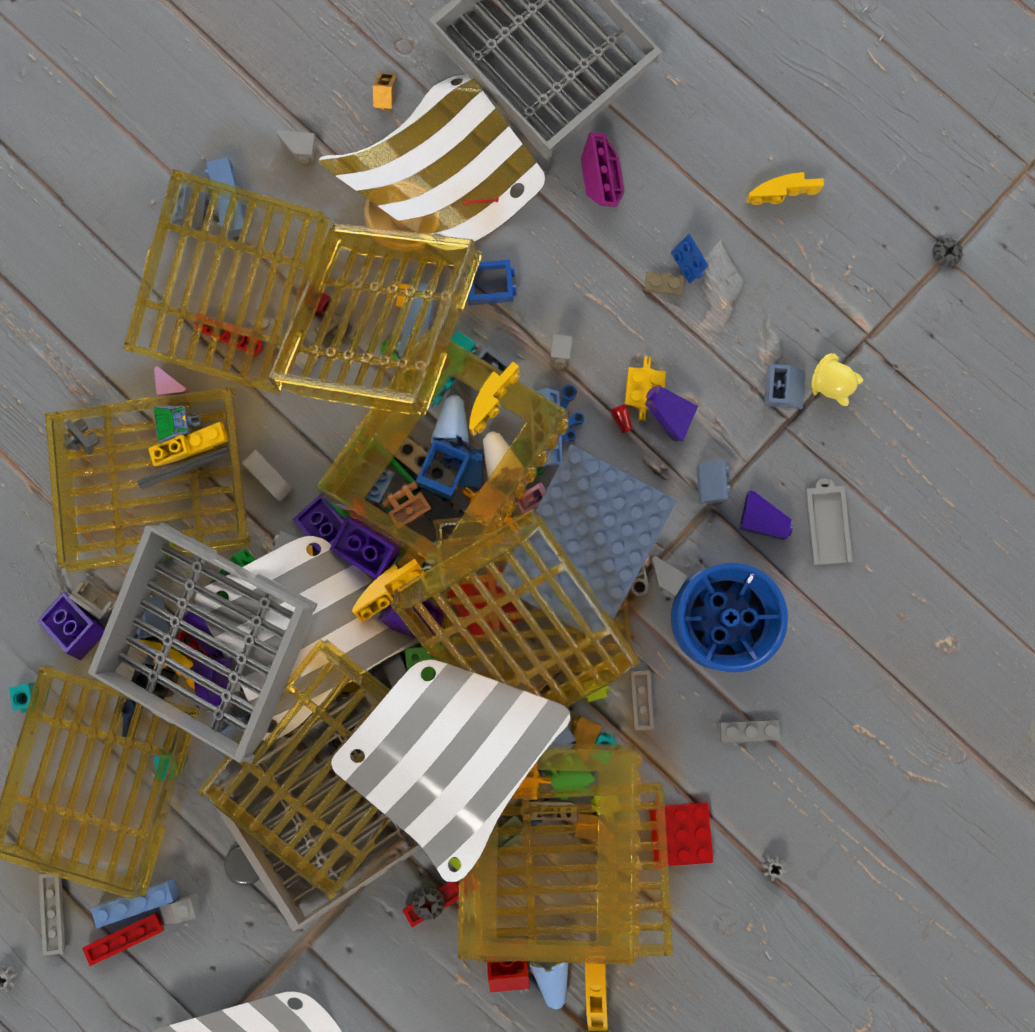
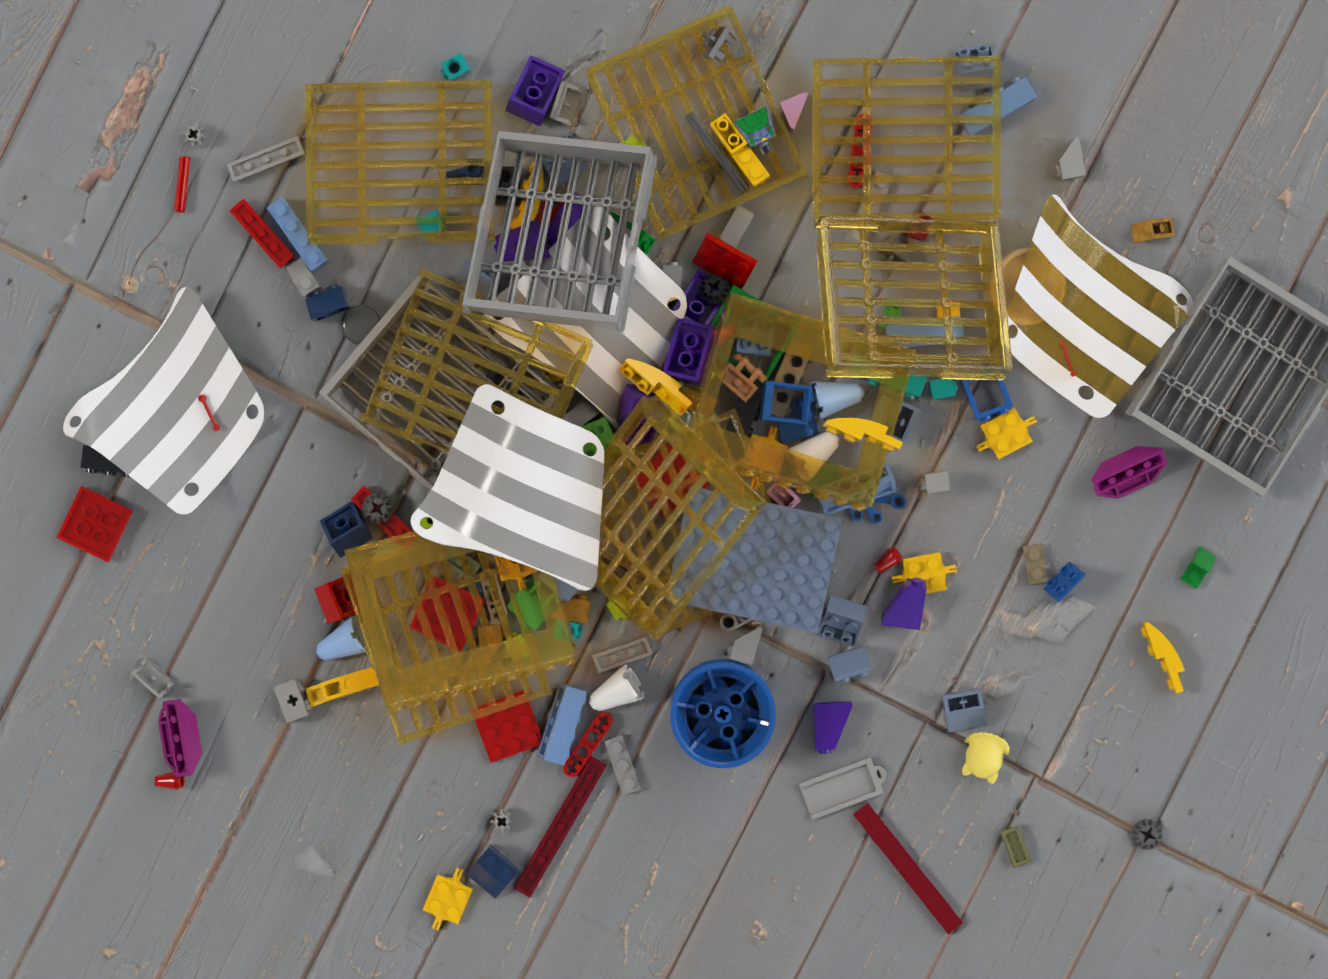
camera: 70 degrees right, 5 degrees up
none -> red axle [174,156,190,213]
none -> dark blue slope [305,284,351,322]
none -> dark blue slope [320,501,373,558]
none -> red plate [409,575,486,652]
none -> yellow plate [422,867,473,930]
none -> dark blue slope [466,845,519,899]
none -> dark red tile [514,756,607,898]
none -> medium blue brick [537,683,587,765]
none -> red beam [563,712,613,777]
none -> white cone [589,665,644,711]
none -> red plate [692,232,758,289]
none -> black gear [699,274,730,304]
none -> sand blue slope [817,595,867,647]
none -> dark red tile [853,802,963,935]
none -> teal brick [928,376,958,400]
none -> yellow plate [975,408,1037,460]
none -> olive plate [999,825,1031,868]
none -> green slope [1179,546,1216,589]

